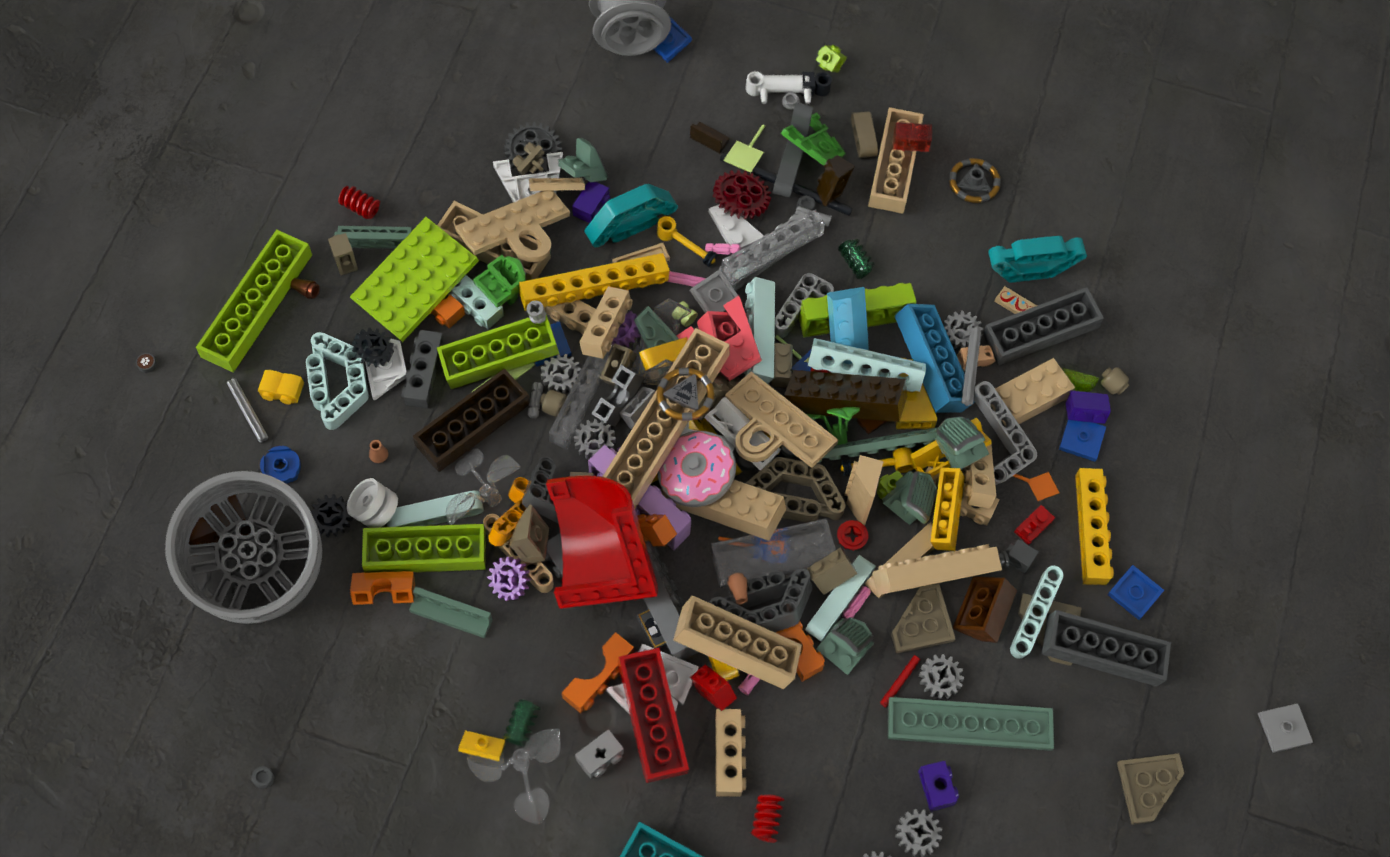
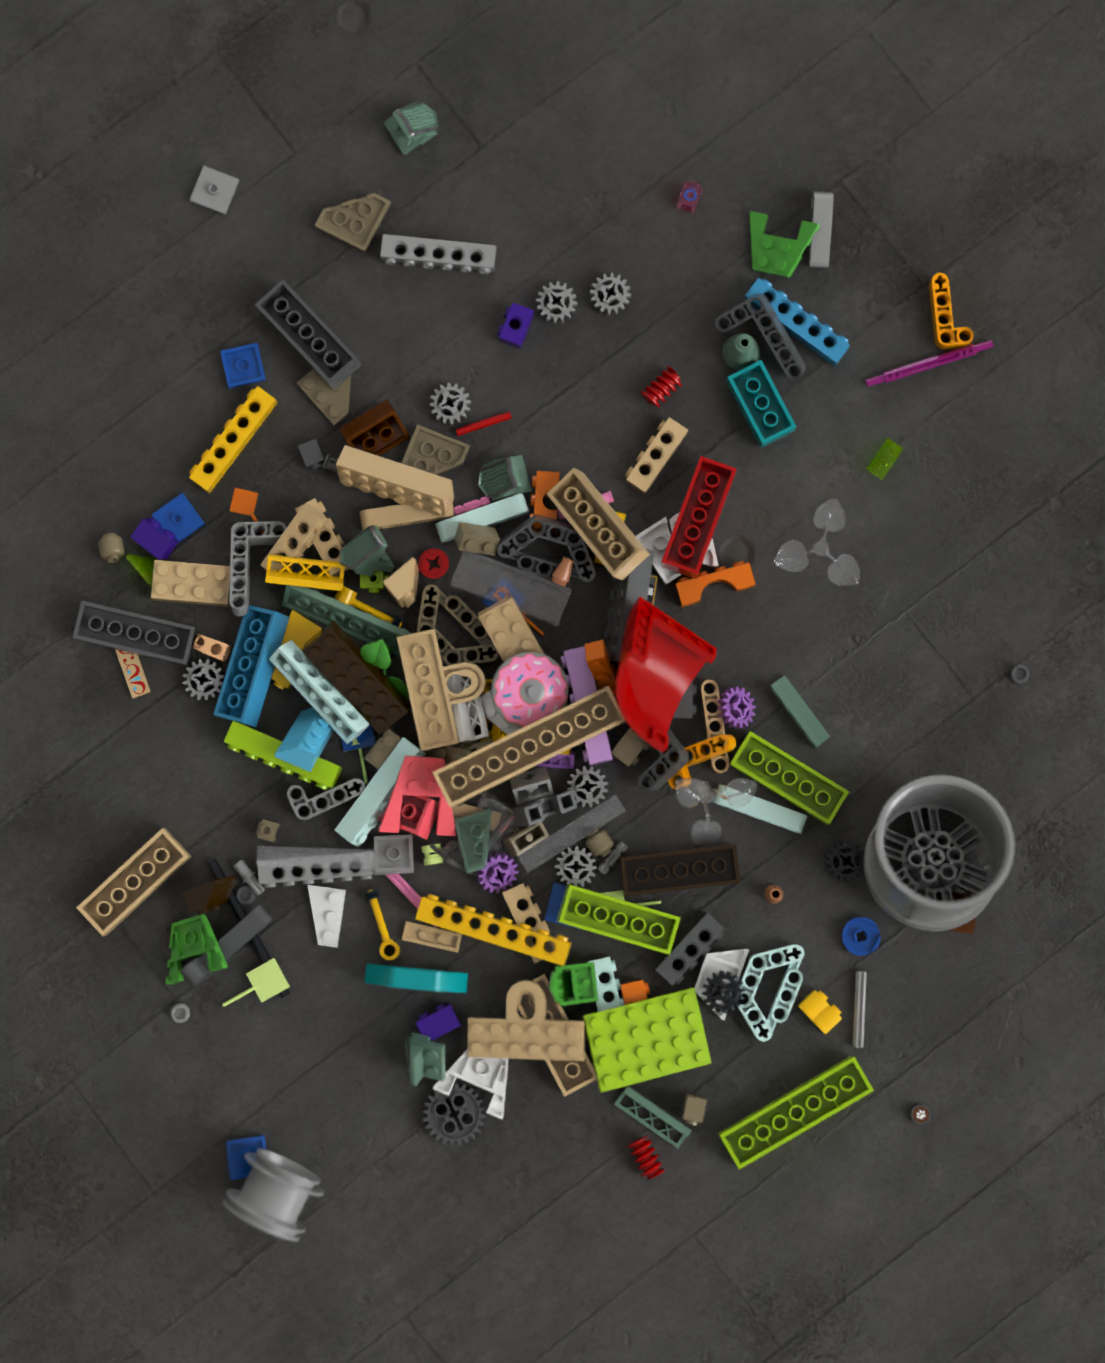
camera: 145 degrees left, 20 degrees up
copper cone [290,278,320,299] -> none
white wheel [347,478,398,528] -> none
orange arch [350,571,415,605] -> none
yellow plate [459,730,505,761] -> none
clear green piece [503,699,541,747] -> none
dark tan slope [509,504,549,563] -> none
dark tan hips [512,142,545,175] -> none
light grey bush [526,300,546,324] -> none
tan tile [529,178,585,191] -> none
light grey brick [575,729,624,779] -> none
tan brick [579,287,632,359] -> none
yellow beam [639,337,688,371] -> none
piece [656,367,715,421] -> none
dark brown panel [690,122,729,154] -> none
red brick [690,664,737,711] -> none
bright pink axle [705,243,741,255] -> none
dark red gear [713,170,771,220] -> none
white piece [746,71,832,104] -> none
lime brick [816,45,847,72] -> none
clear green piece [838,239,875,279] -> none
dark tan beam [851,111,878,158] -> none
sand green plate [888,697,1054,751] -> none
clear red brick [893,122,932,152] -> none
yellow brick [930,467,965,551] -> none
sand green piece [934,417,989,469] -> none
dark grey piece [949,158,1001,203] -> none
light grey axle [962,326,981,406] -> none
teal piece [988,236,1087,283] -> none
light aqua beam [1010,566,1063,659] -> none
red plate [1014,505,1055,545] -> none
none -> dark tan window [256,819,281,843]
none -> light grey brick [380,234,496,274]

